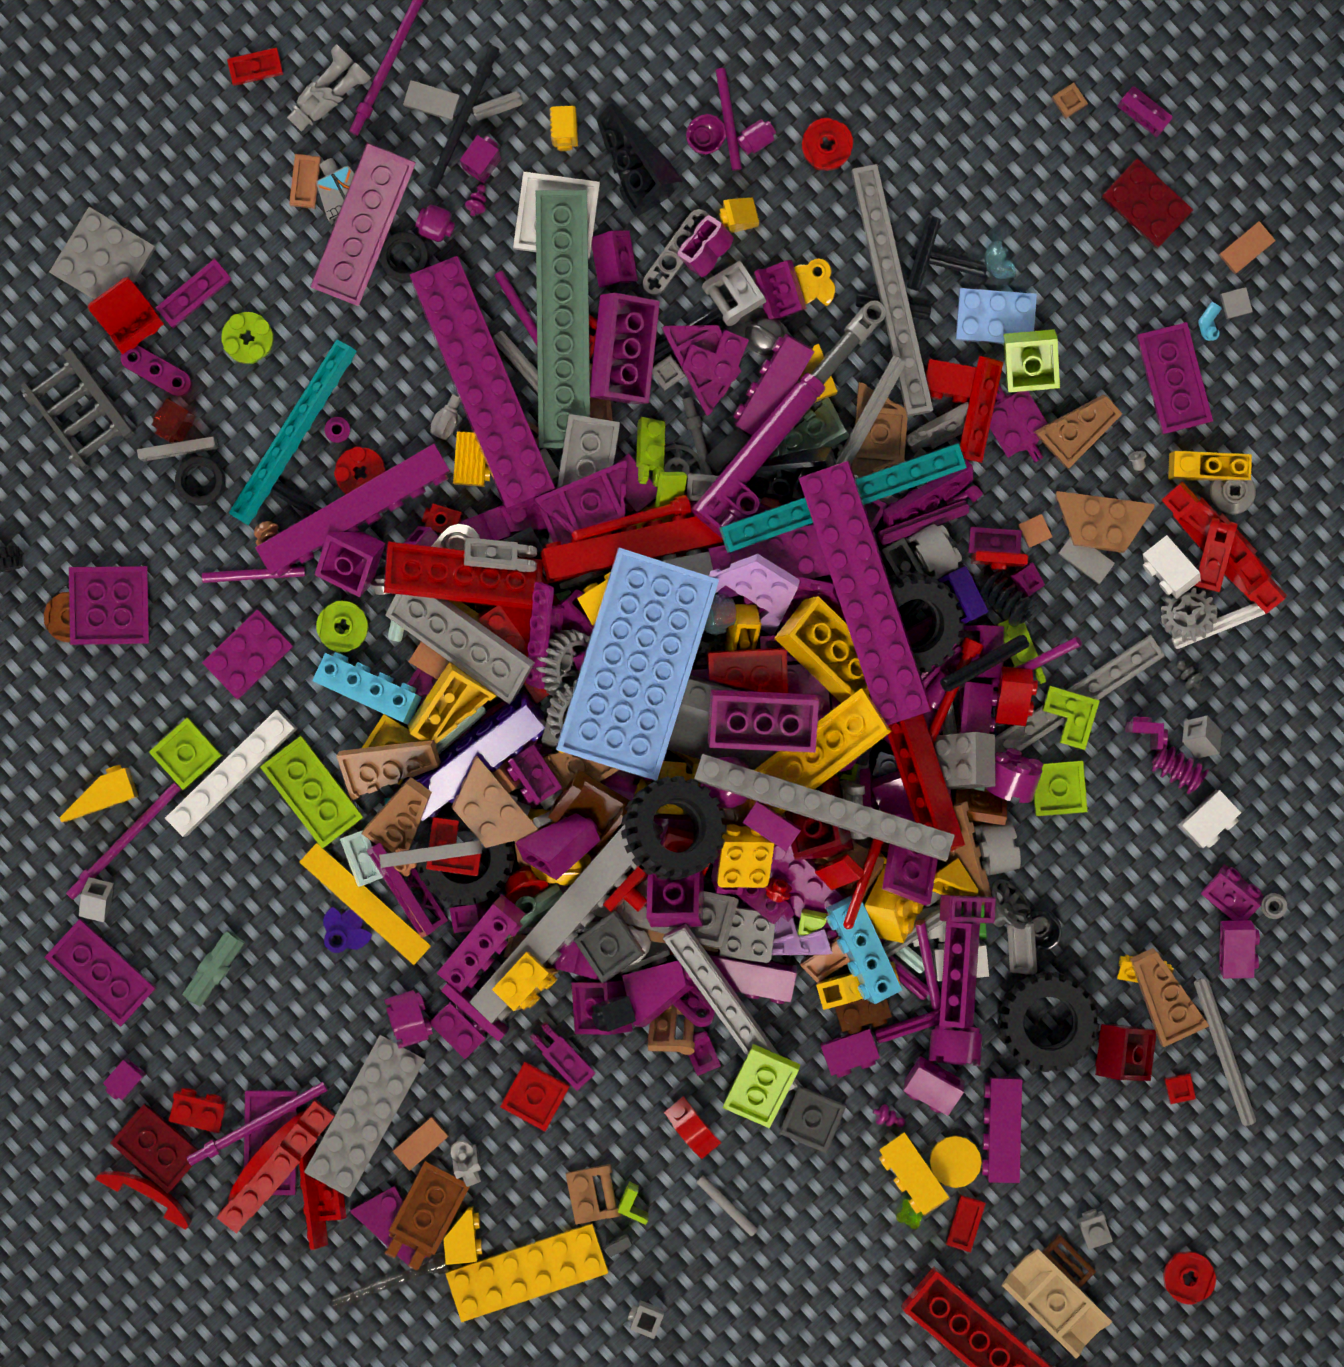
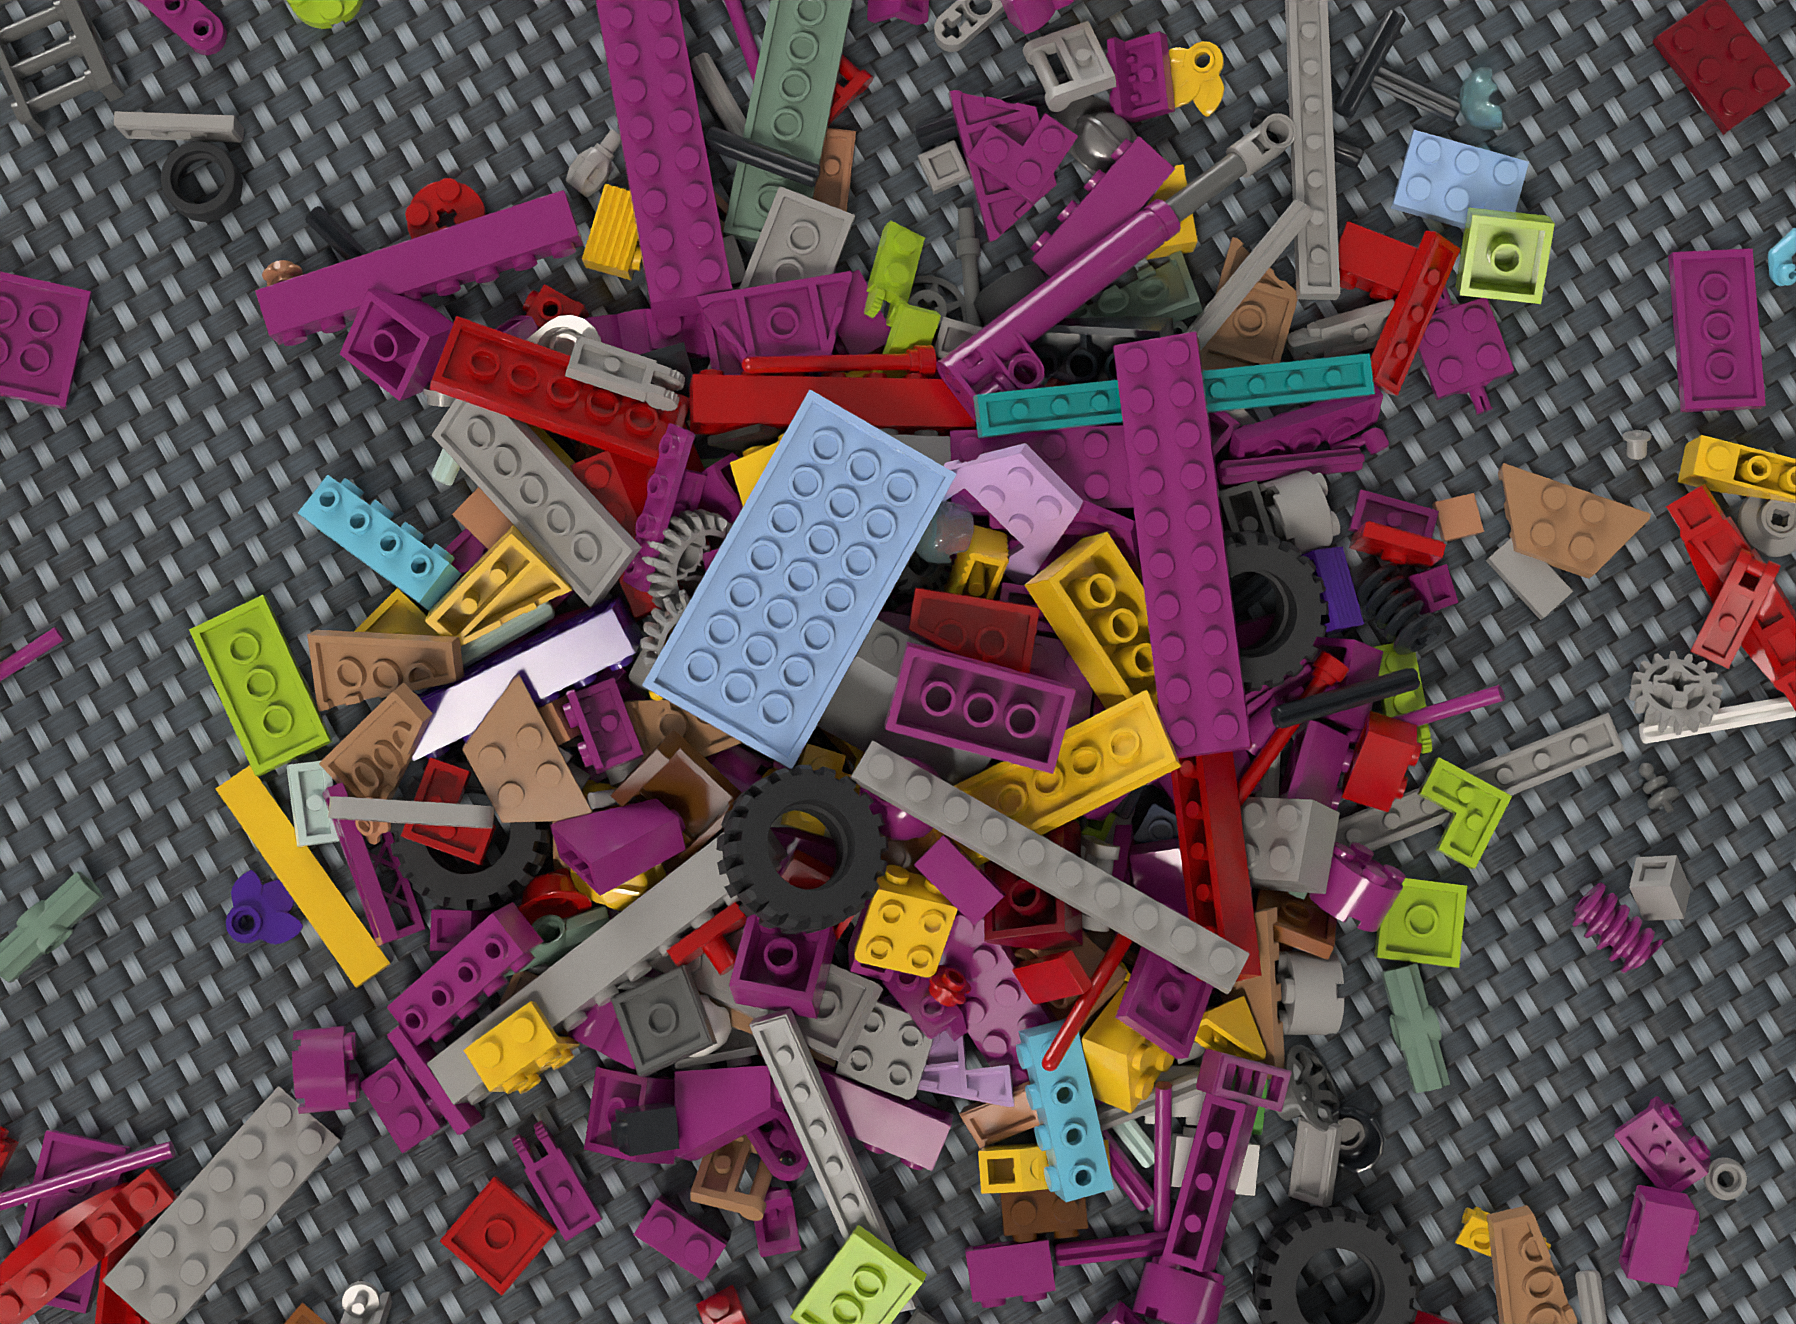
camera: 15 degrees right, 5 degrees down
lime plate [149,718,223,790] -> none
clear red brick [151,398,197,443] -> none
white brick [165,710,298,837] -> none
magenta bar [202,566,306,583] -> none
magenta plate [202,609,294,700] -> none
teal plate [229,340,357,525] -> none
lime plate [316,601,369,653] -> none
magenta plate [324,417,350,443] -> none
nougat tile [393,1117,449,1171] -> none
magenta brick [590,293,660,405] -> none
lime tile [798,908,828,935] -> none
medium nougat wing [1034,395,1122,469] -> none
magenta bracket [1125,717,1168,750] -> none
white brick [1143,535,1201,599] -> none
white brick [1179,790,1241,848] -> none
none -> magenta brick [633,1195,729,1281]
none -> black axle [705,127,821,187]
none -> sand green piece [1381,963,1450,1093]

